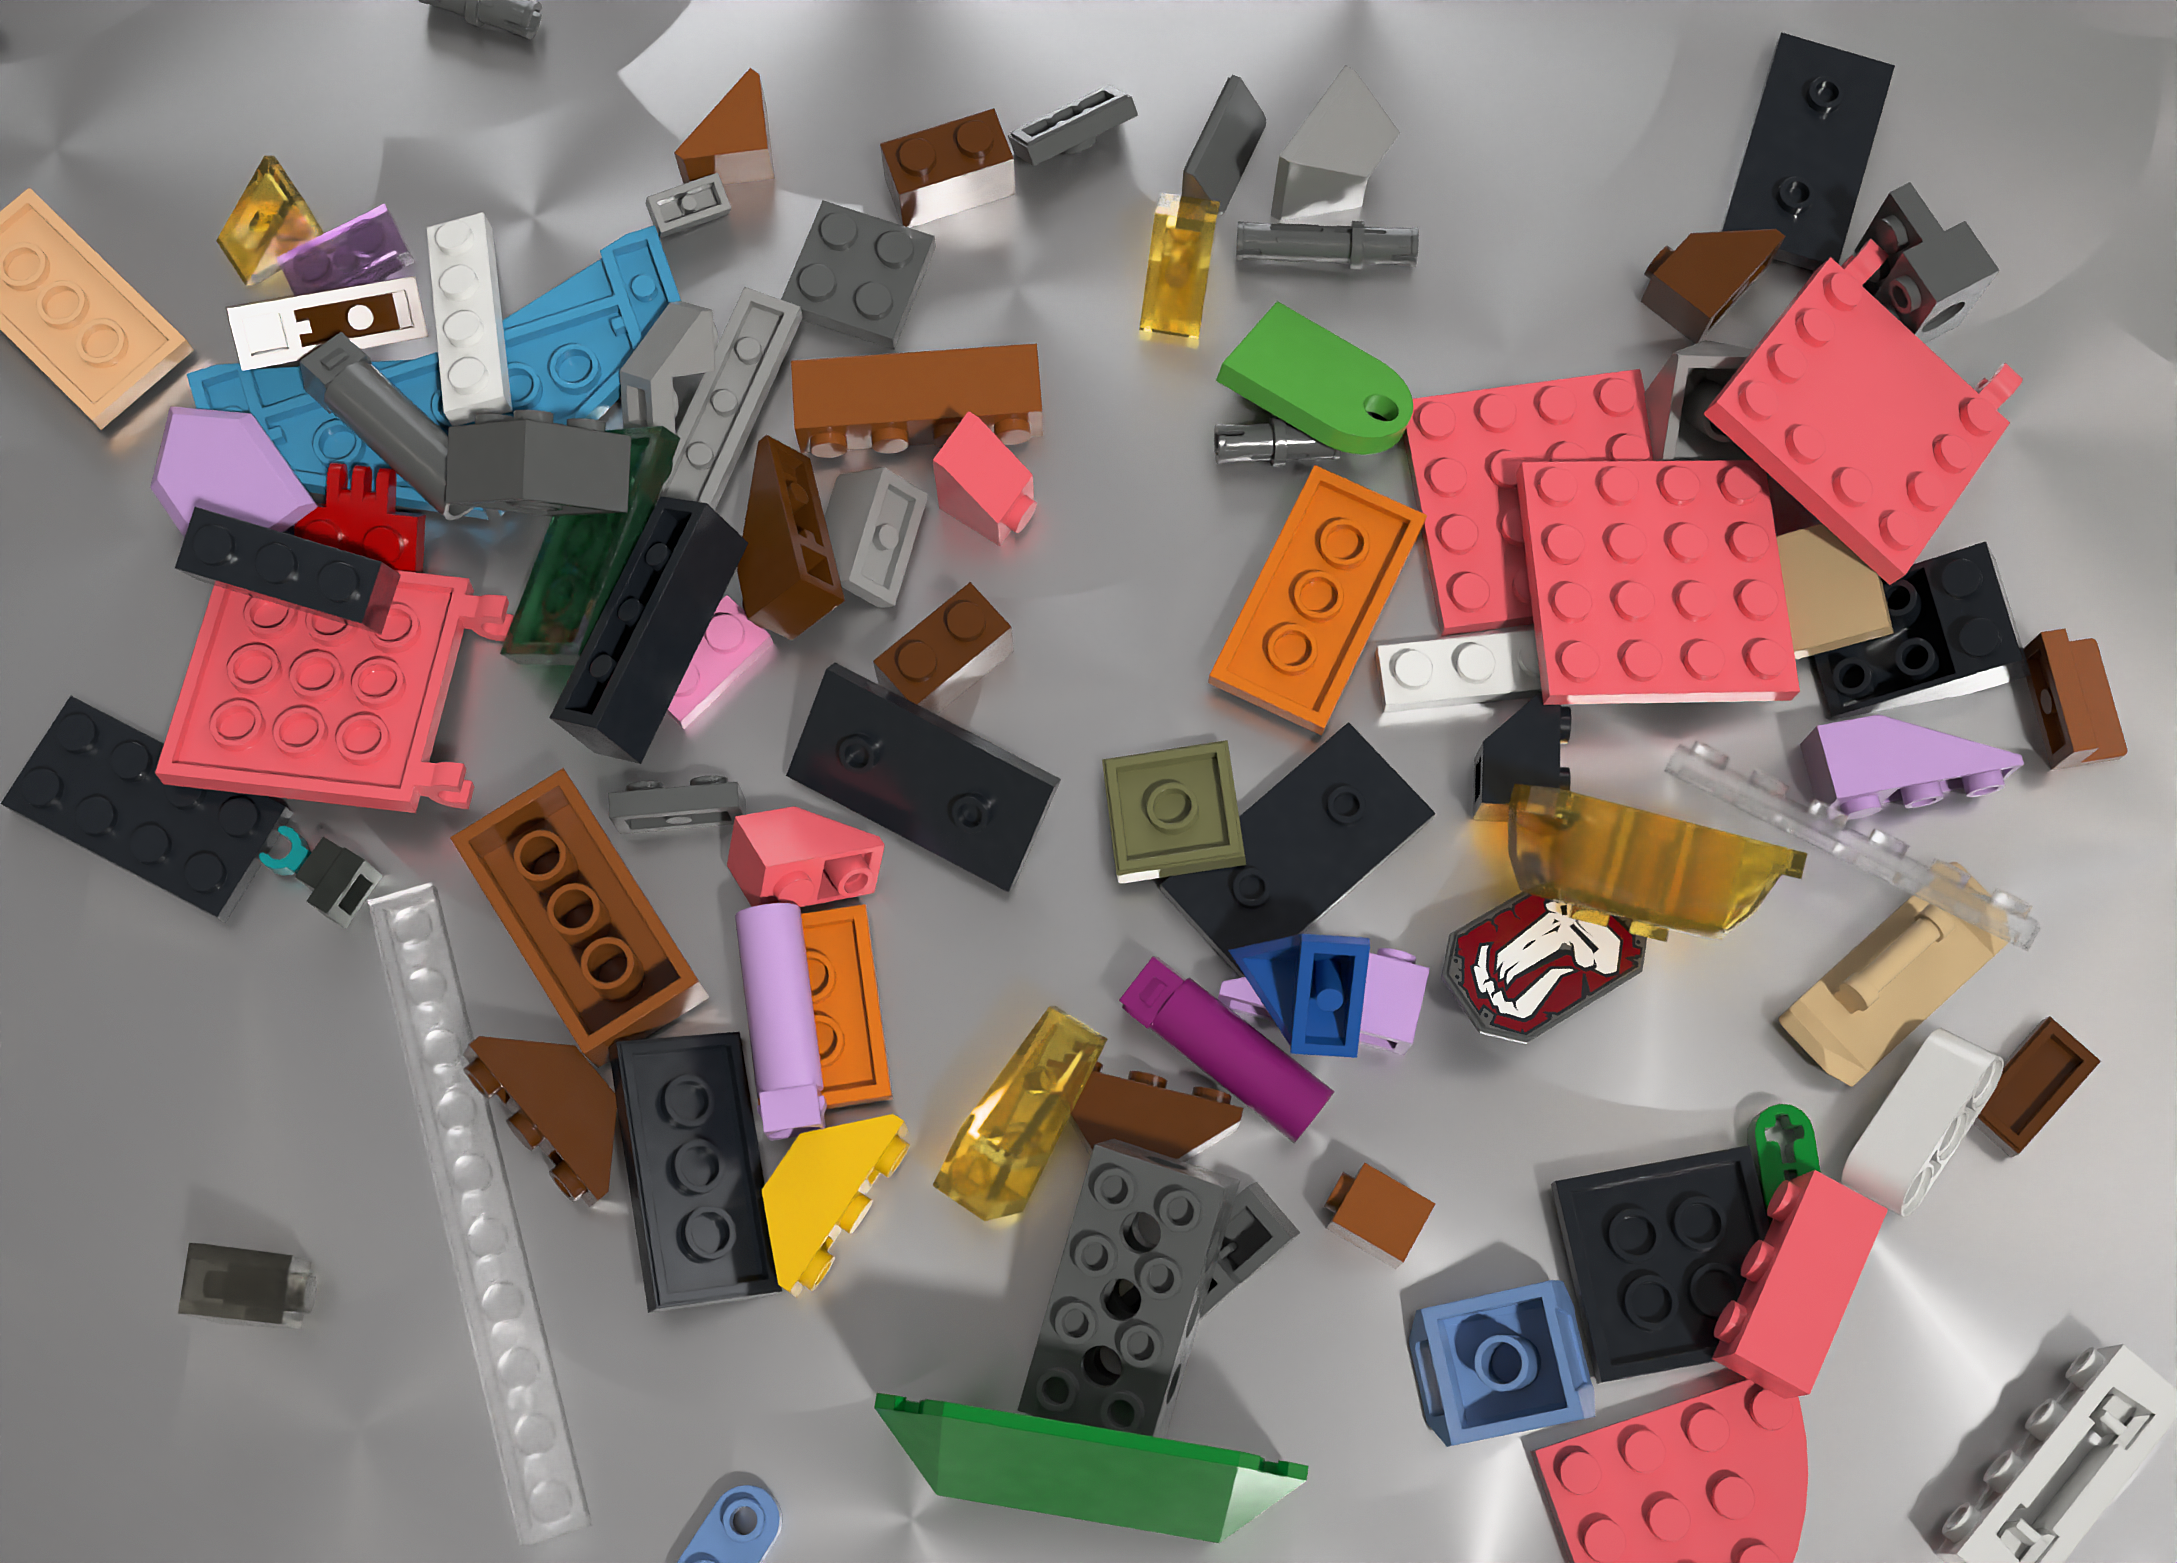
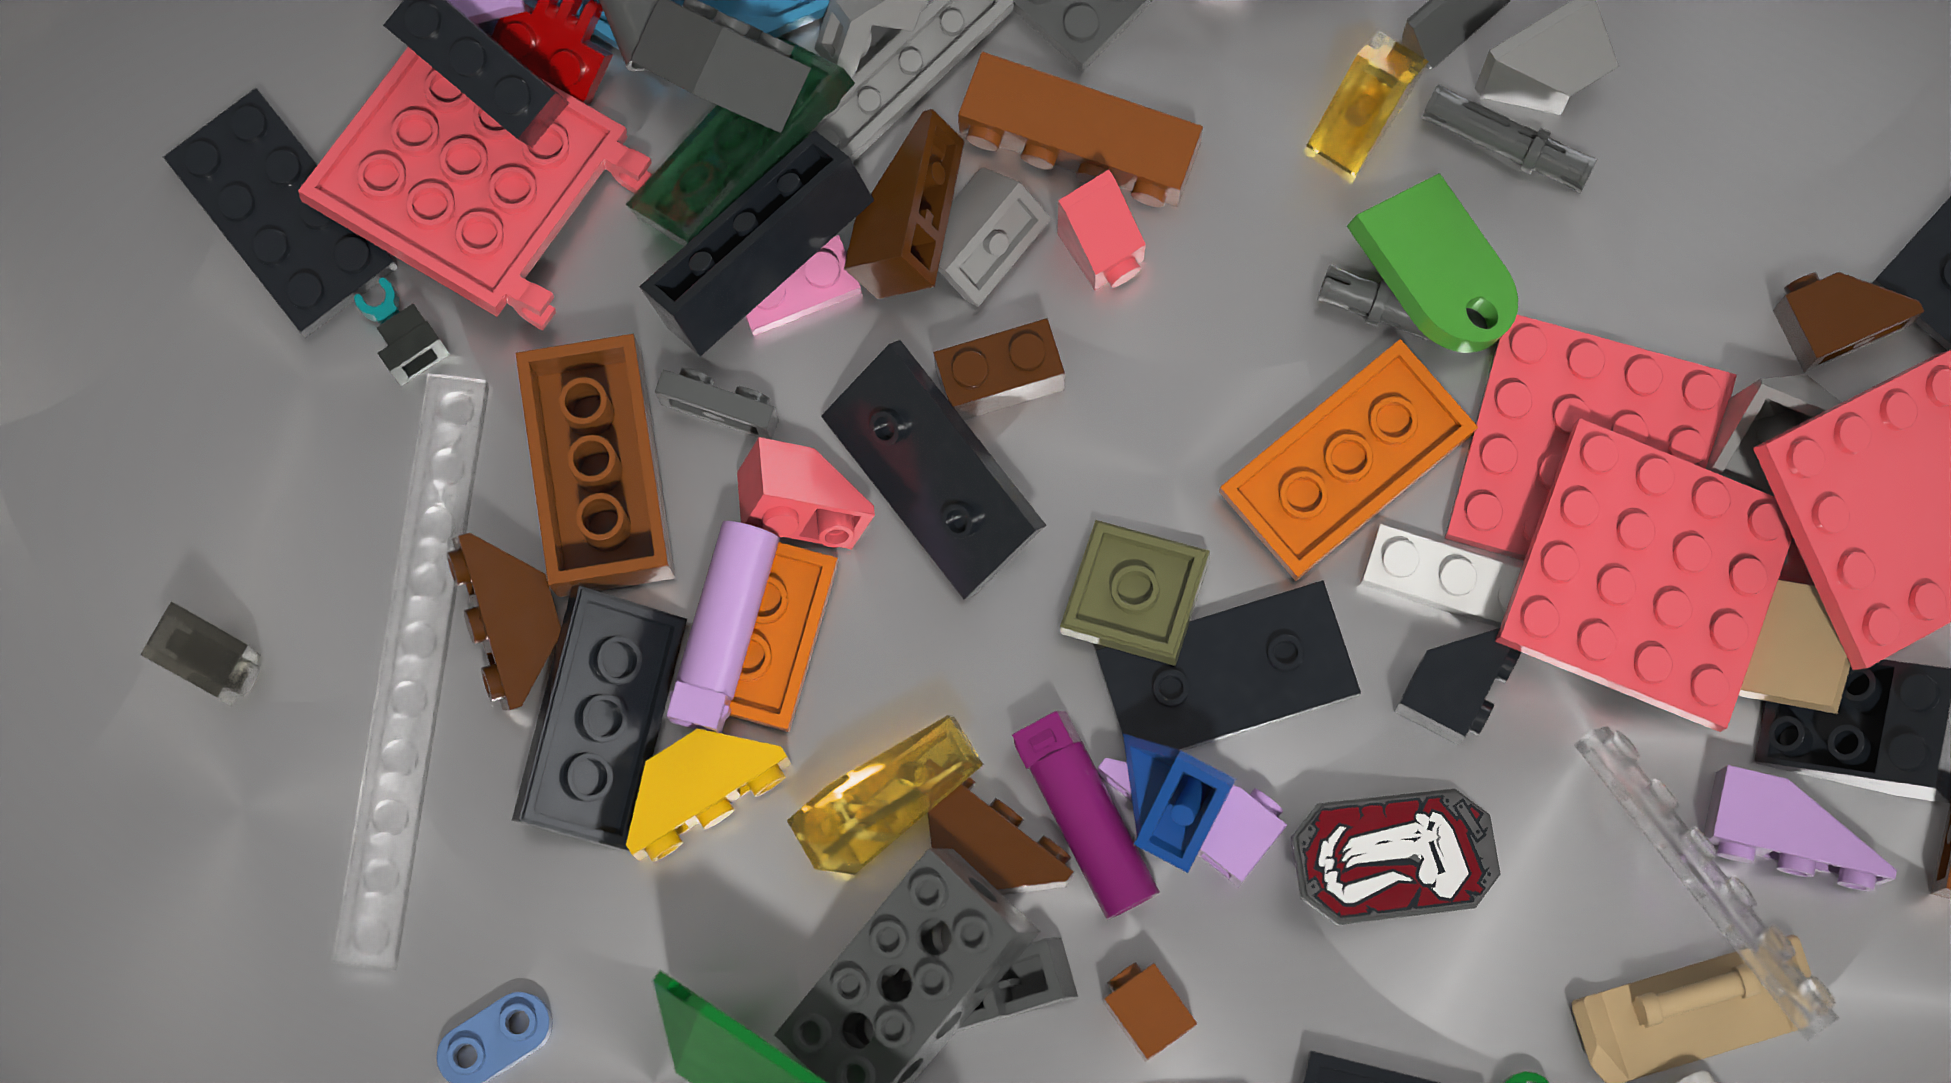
camera: 30 degrees right, 5 degrees up
clear yellow windscreen [1508,784,1808,942] -> none

